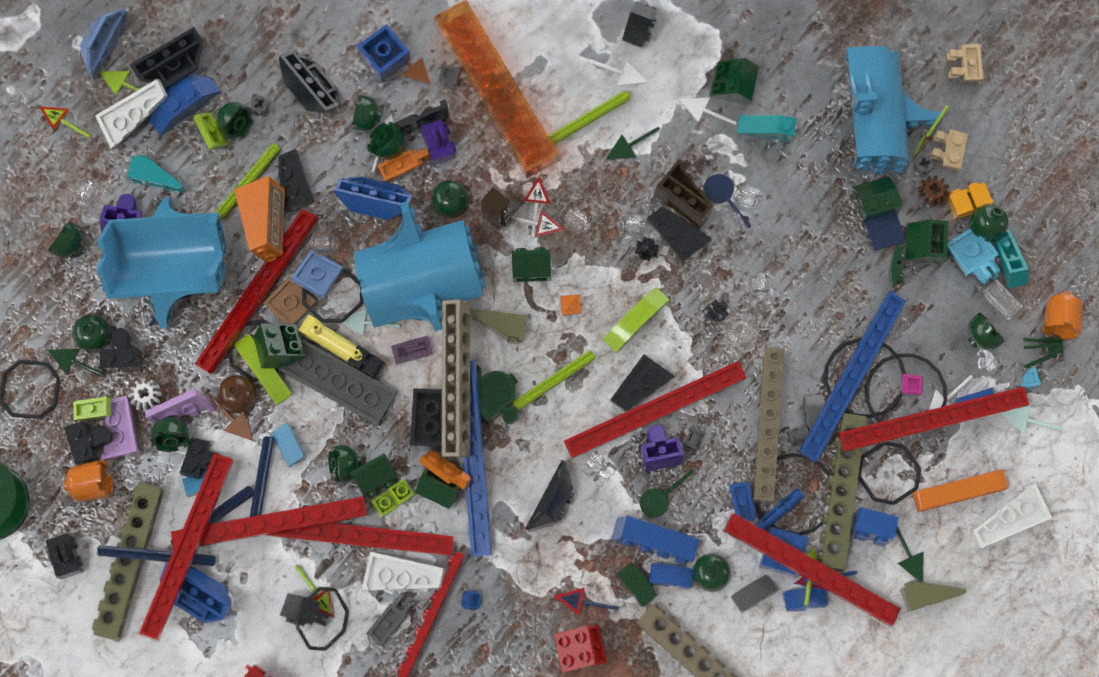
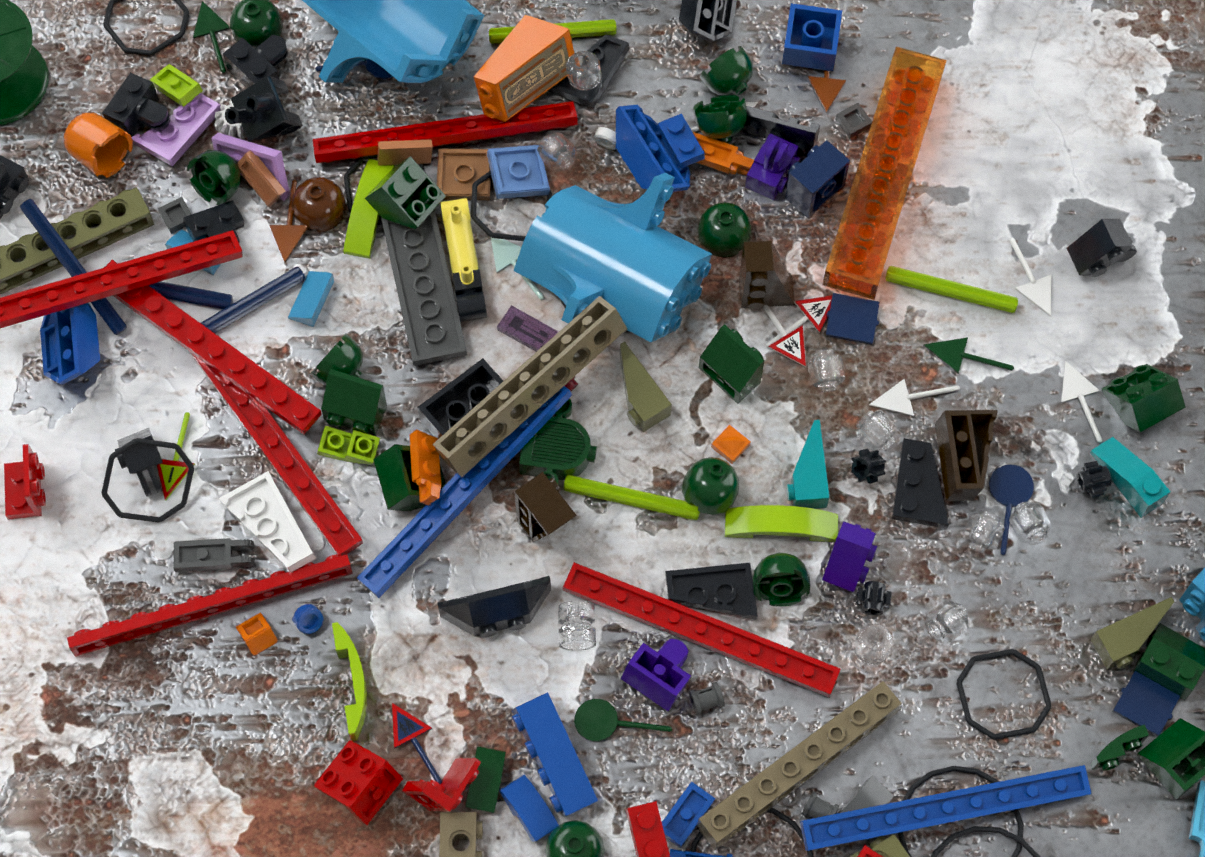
camera: 45 degrees right, 10 degrees down
none -> dark grey tile [158,197,191,234]
none -> black piece [225,76,303,142]
none -> orange slope [236,612,277,655]
none -> nougat tile [237,150,286,207]
none -> lime slope [332,622,367,741]
none -> nougat tile [377,140,432,166]
none -> red bracket [402,758,481,812]
none -> dark brown wedge [515,472,577,543]
none -> clear head [566,51,602,90]
none -> white tile [594,127,616,150]
none -> blue plate [658,113,705,169]
none -> dark green cylinder [682,457,739,515]
none -> dark green cylinder [753,552,810,606]
none -> dark blue brick [785,140,850,218]
none -> teal slope [786,420,830,509]
none -> dark purple brick [822,521,877,592]
none -> dark blue piece [825,293,880,345]
none -> white piece [869,379,960,417]
none -> black piece [956,649,1051,740]
none -> black gear [1077,461,1111,497]
none -> olive slope [1091,597,1174,670]

